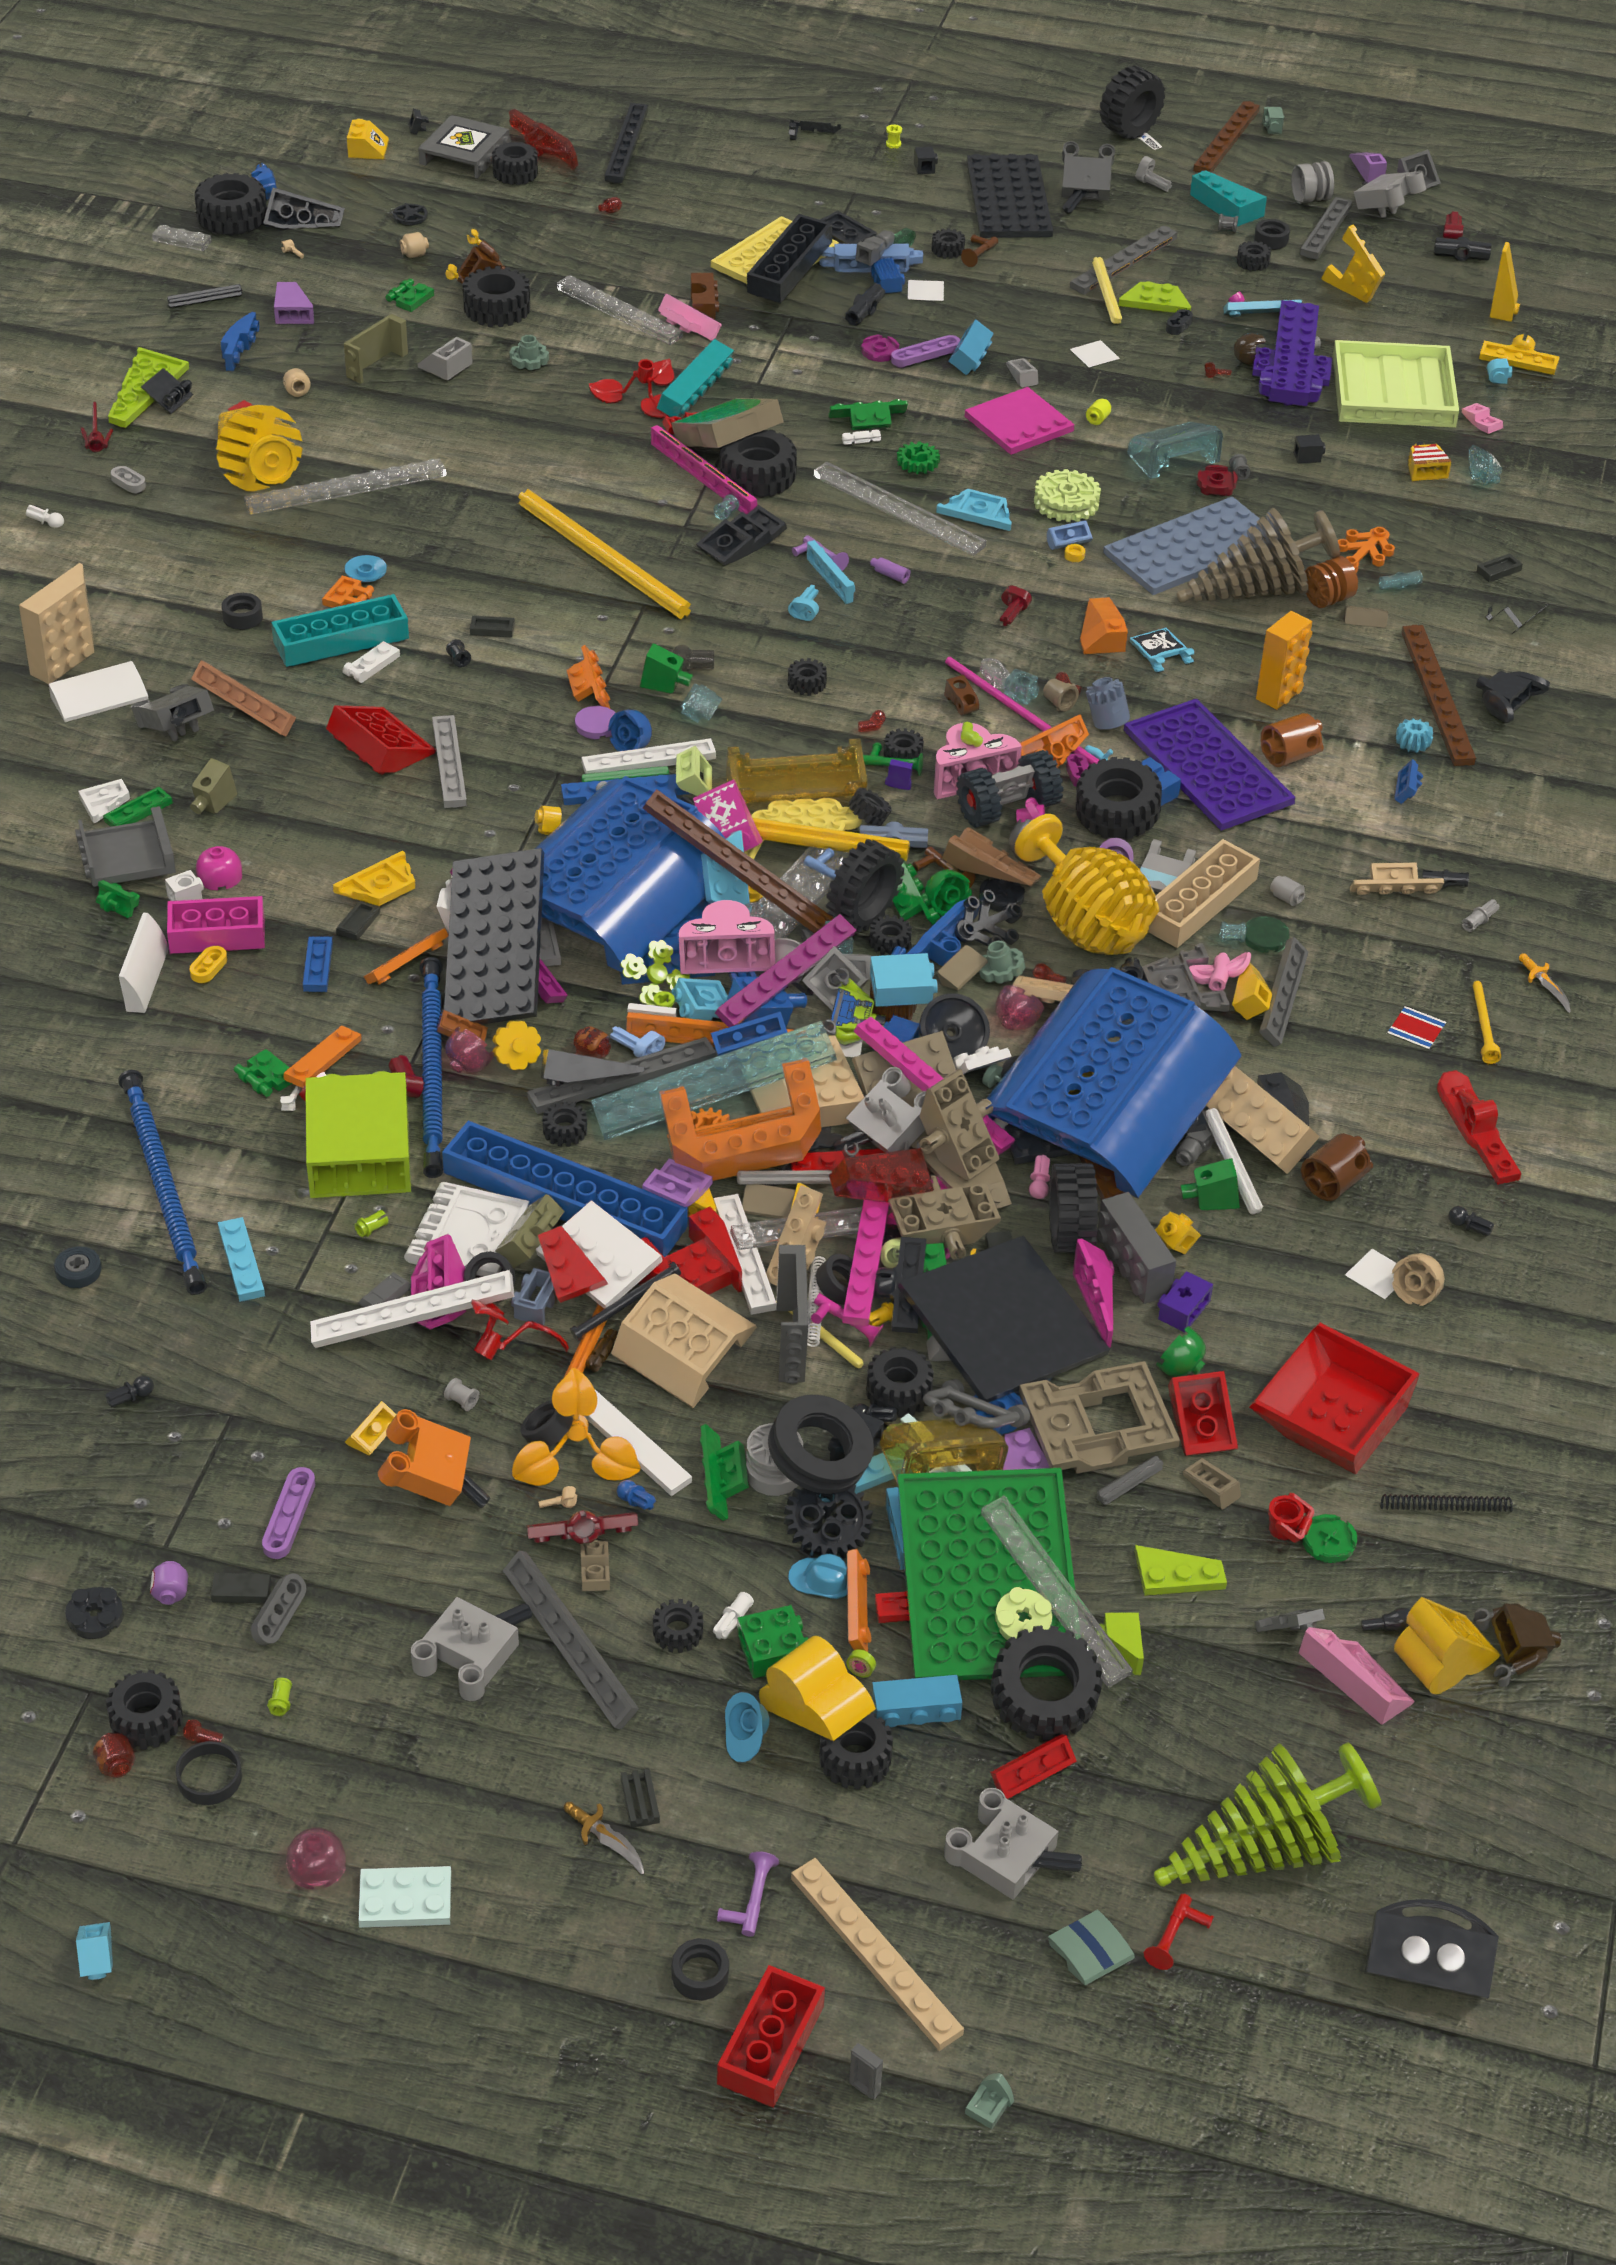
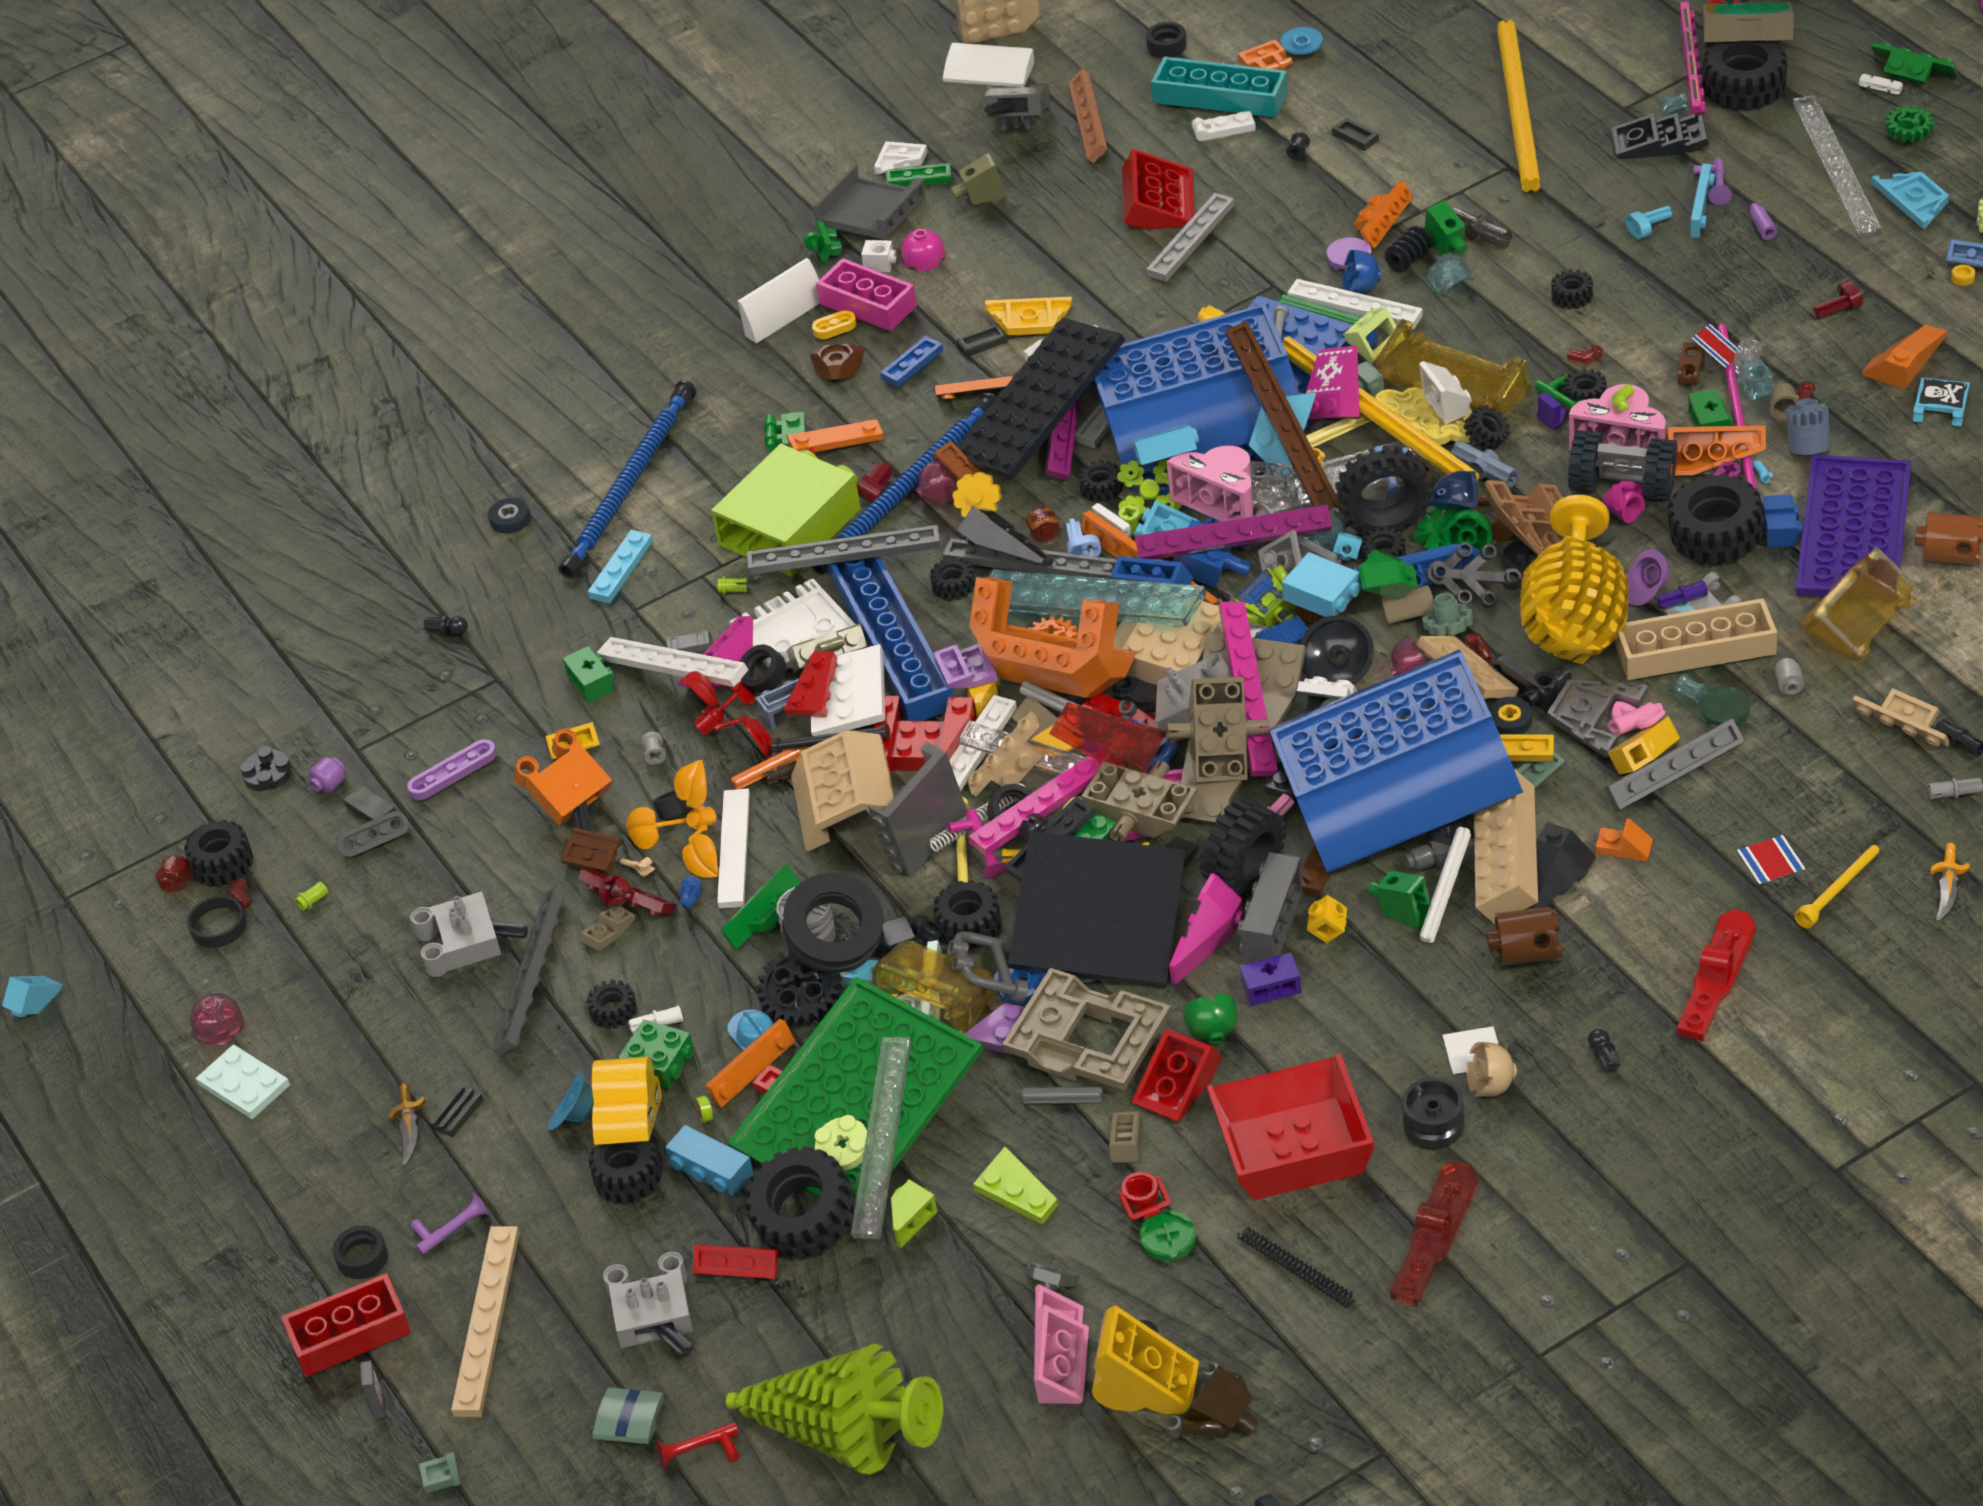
camera: 50 degrees right, 0 degrees up
none -> reddish brown plate [560,828,622,875]
none -> green brick [563,646,614,703]
none -> dark grey plate [747,525,941,575]
none -> reddish brown hat [810,344,864,380]
none -> black tyre [1079,460,1123,503]
none -> medium azure brick [1131,424,1199,465]
none -> medium azure plate [1333,532,1362,561]
none -> green slope [1358,550,1418,600]
none -> black piece [1385,226,1433,272]
none -> clear red piece [1390,1161,1478,1307]
none -> black wheel [1402,1077,1465,1150]
none -> white slope [1419,361,1472,425]
none -> dark blue hat [1429,470,1478,511]
none -> orange slope [1596,818,1653,862]
none -> dark purple axle [1657,580,1708,609]
none -> green brick [1688,389,1732,427]
none -> sticker [1692,324,1742,367]
none -> clear yellow windscreen [1799,547,1920,660]

